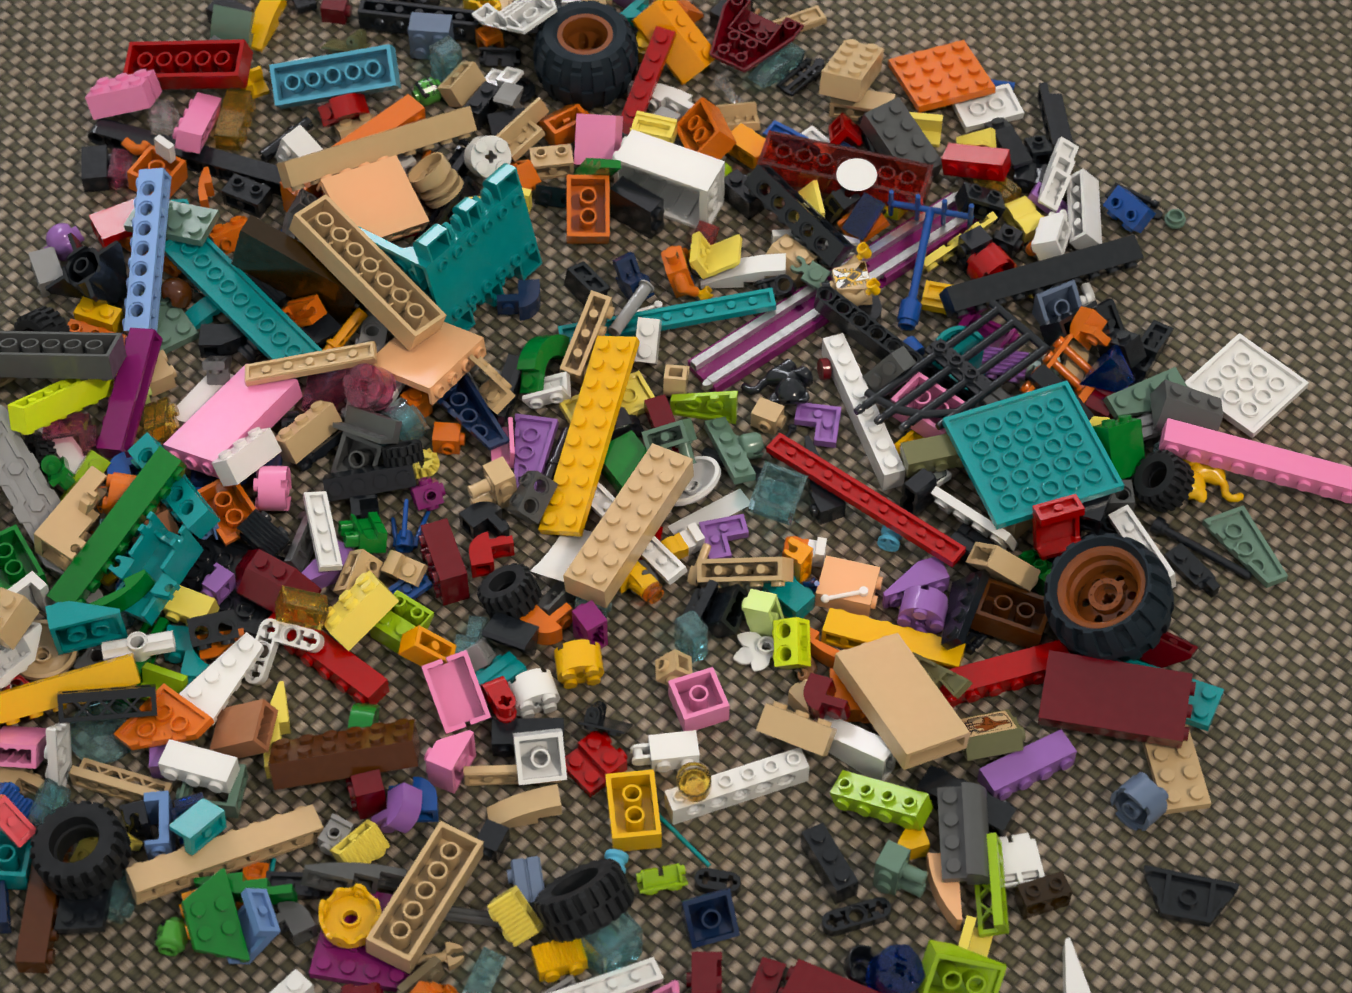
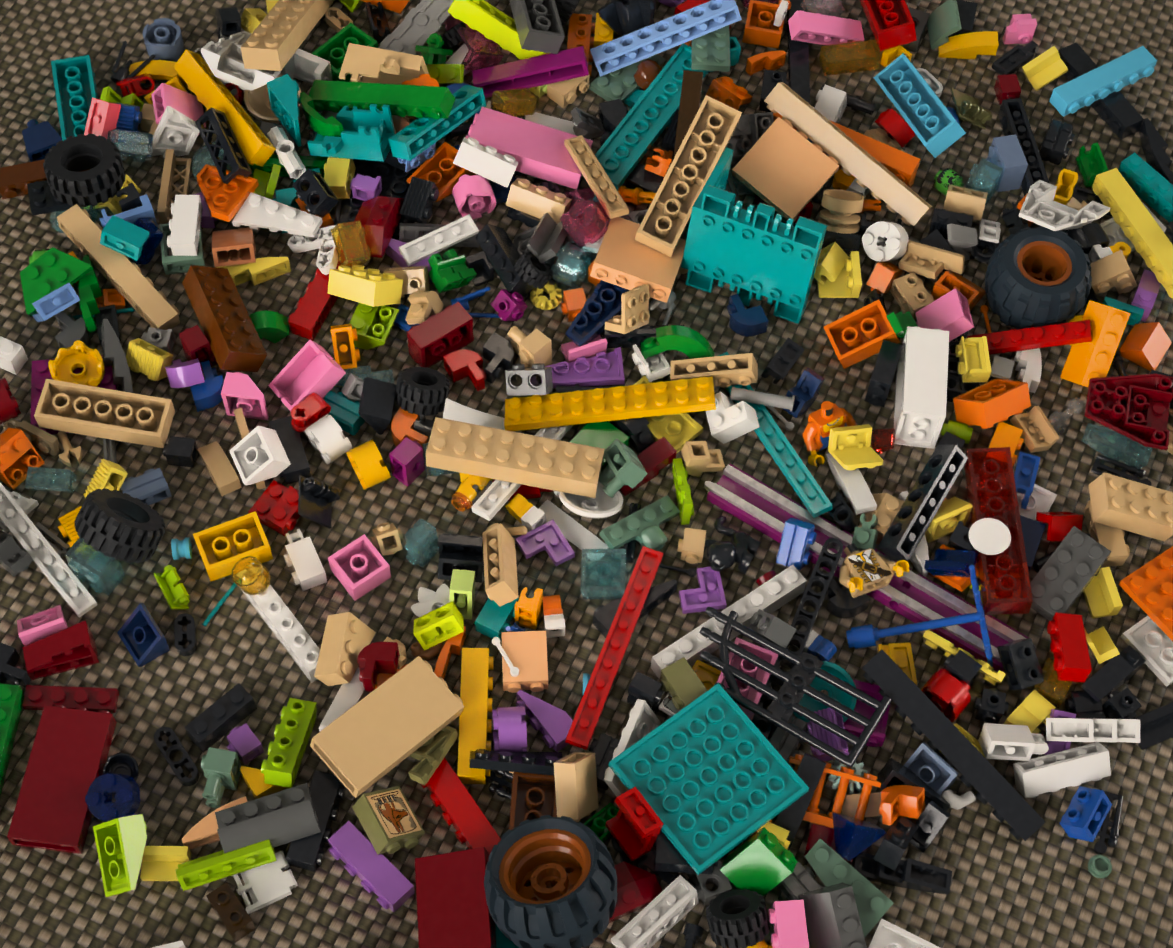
camera: 70 degrees right, 5 degrees up
none -> medium lavender brick [227,723,264,765]
none -> brick [776,518,817,570]

